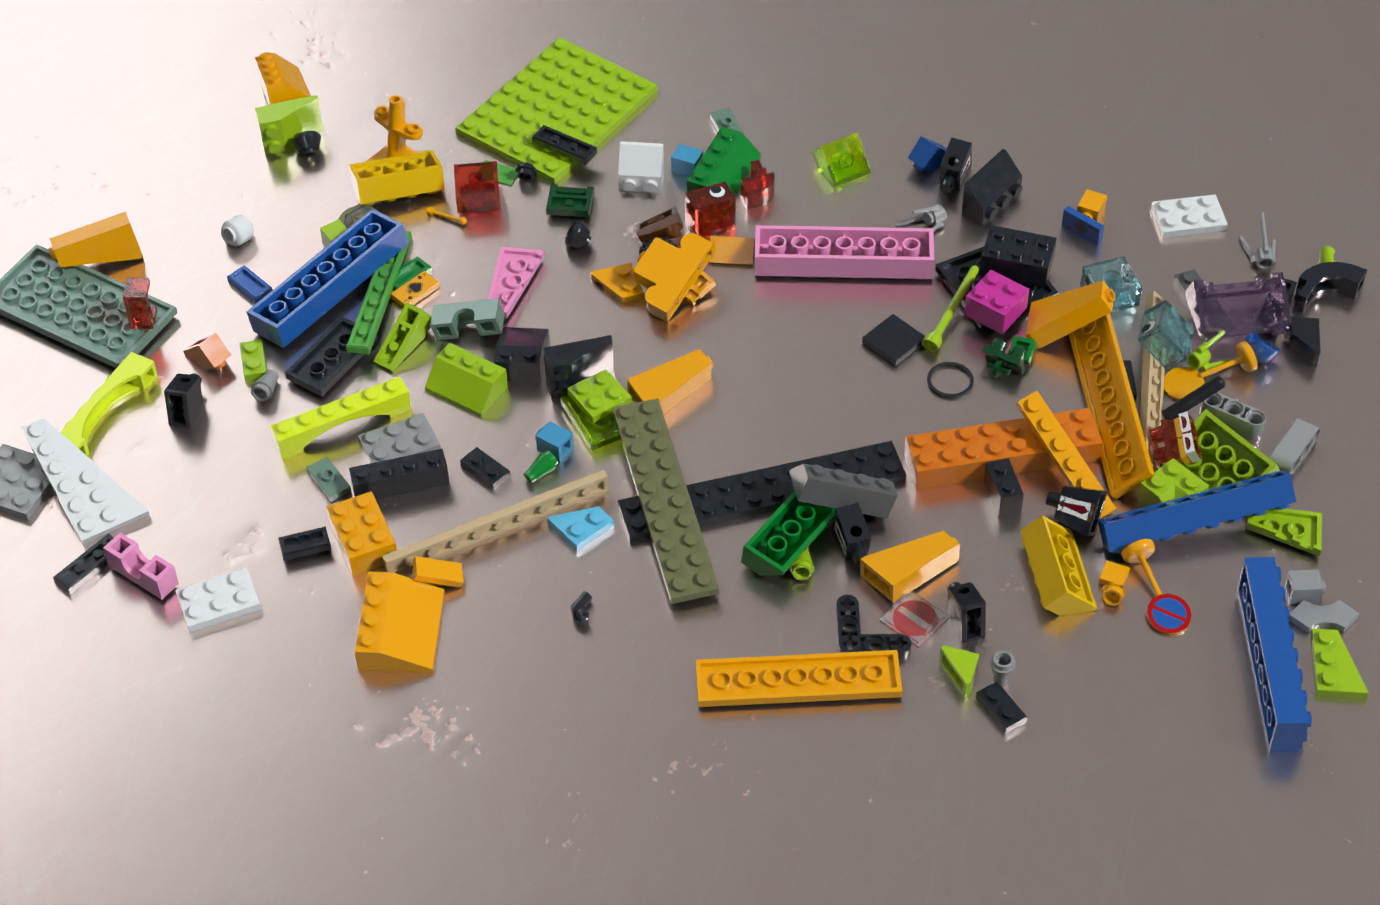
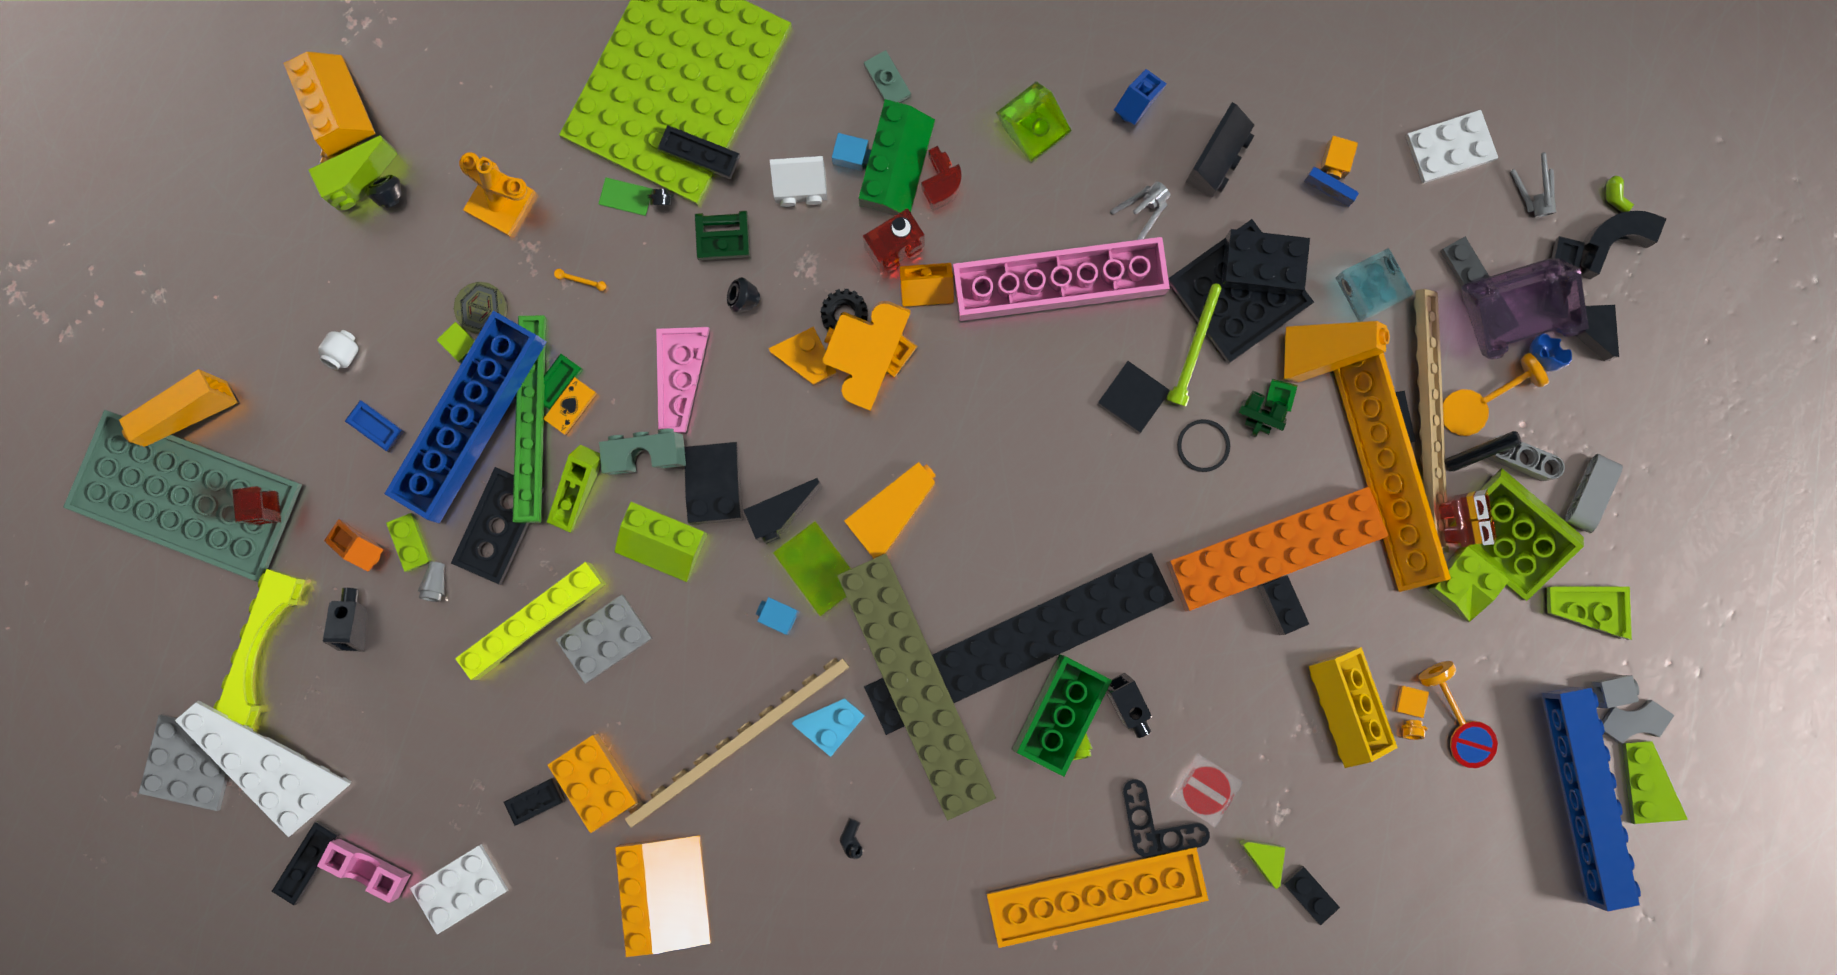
camera: 10 degrees left, 35 degrees up
sand green plate [306,457,352,502] -> none
yellow slope [349,150,445,205] -> none
black brick [349,448,450,500] -> none
light orange tile [413,556,464,588] -> none
clear red brick [454,161,501,213] -> none
black plate [460,447,511,490] -> none
green cone [523,450,559,484] -> none
lime plate [567,369,632,423] -> none
reddish brown slope [636,207,683,242] -> none
dark grey slope [790,464,898,518] -> none
light orange slope [860,531,960,603] -> none
black torso [939,137,972,193] -> none
black torso [947,582,986,643] -> none
dark pink brick [964,270,1029,334] -> none
light grey cone [990,651,1016,686] -> none
light orange plate [1016,391,1116,519] -> none
black torso [1046,486,1108,536] -> none
blue brick [1098,470,1296,554] -> none
clear light blue brick [1138,300,1195,370] -> none
lime plant [1186,330,1234,371] -> none

